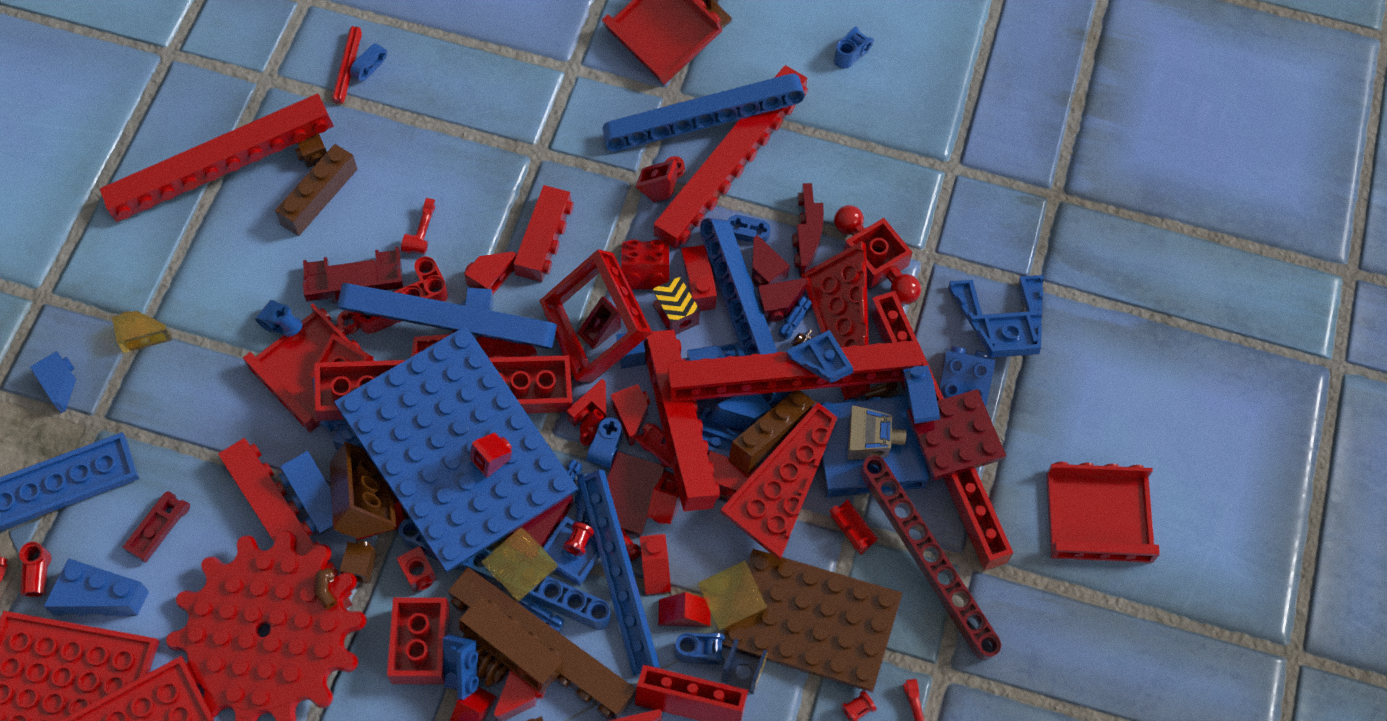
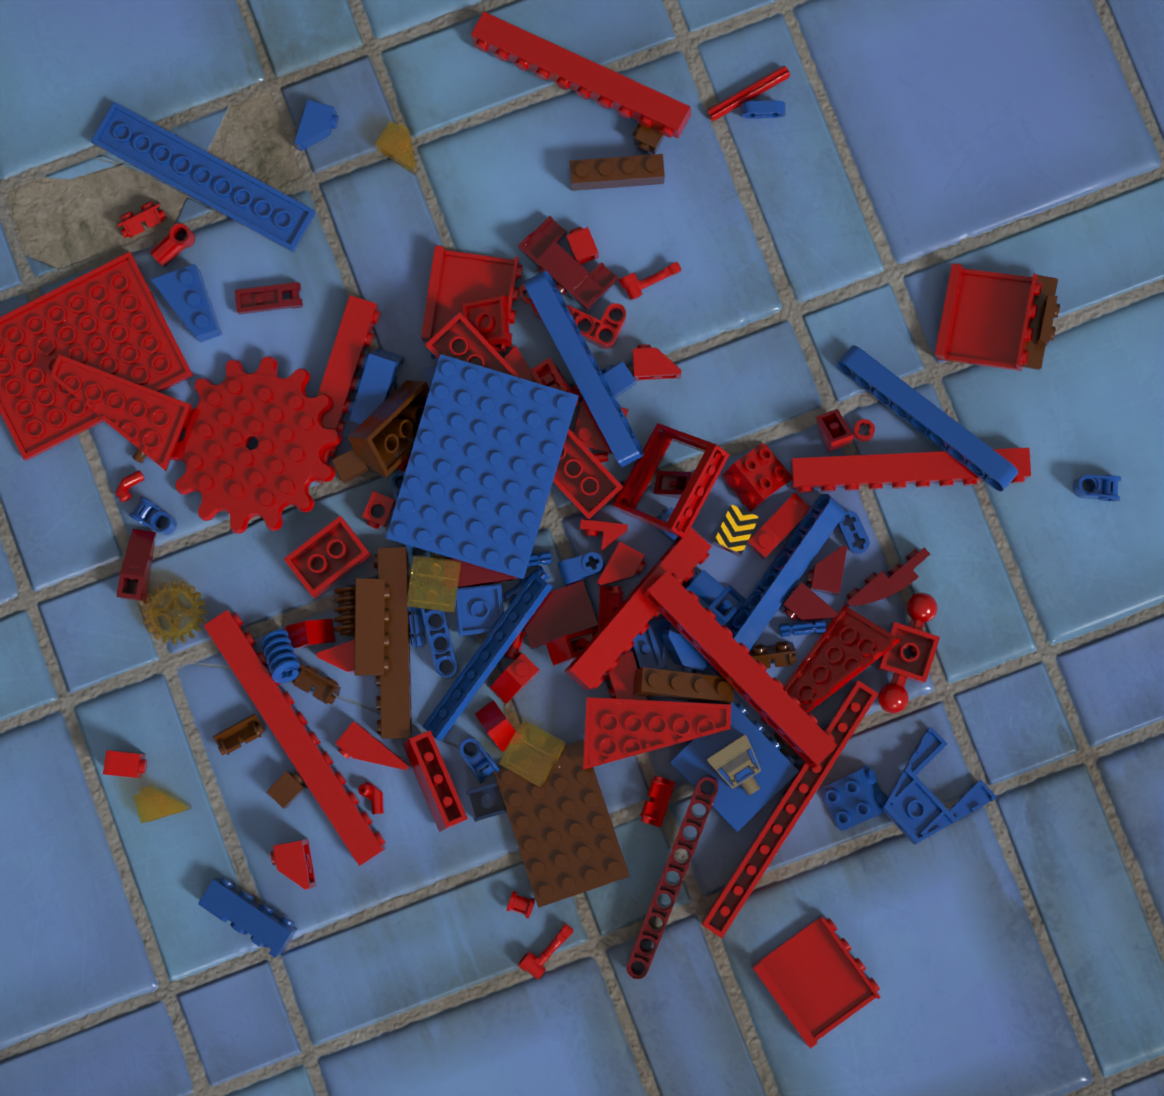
camera: 60 degrees right, 20 degrees up
blue piece [255,300,303,337] -> none
reddish brown arm [314,568,337,610] -> none
blue bracket [443,634,479,700] -> none
red slope [470,433,512,478] -> none
red brick [513,185,574,282] -> none
red bush [563,522,594,556] -> none
red arm [579,409,604,446] -> none
blue wing [786,330,854,383] -> none
blue slope [903,365,940,424] -> none
dark red plate [906,389,1006,481] -> none
none -> red brick [566,227,599,265]

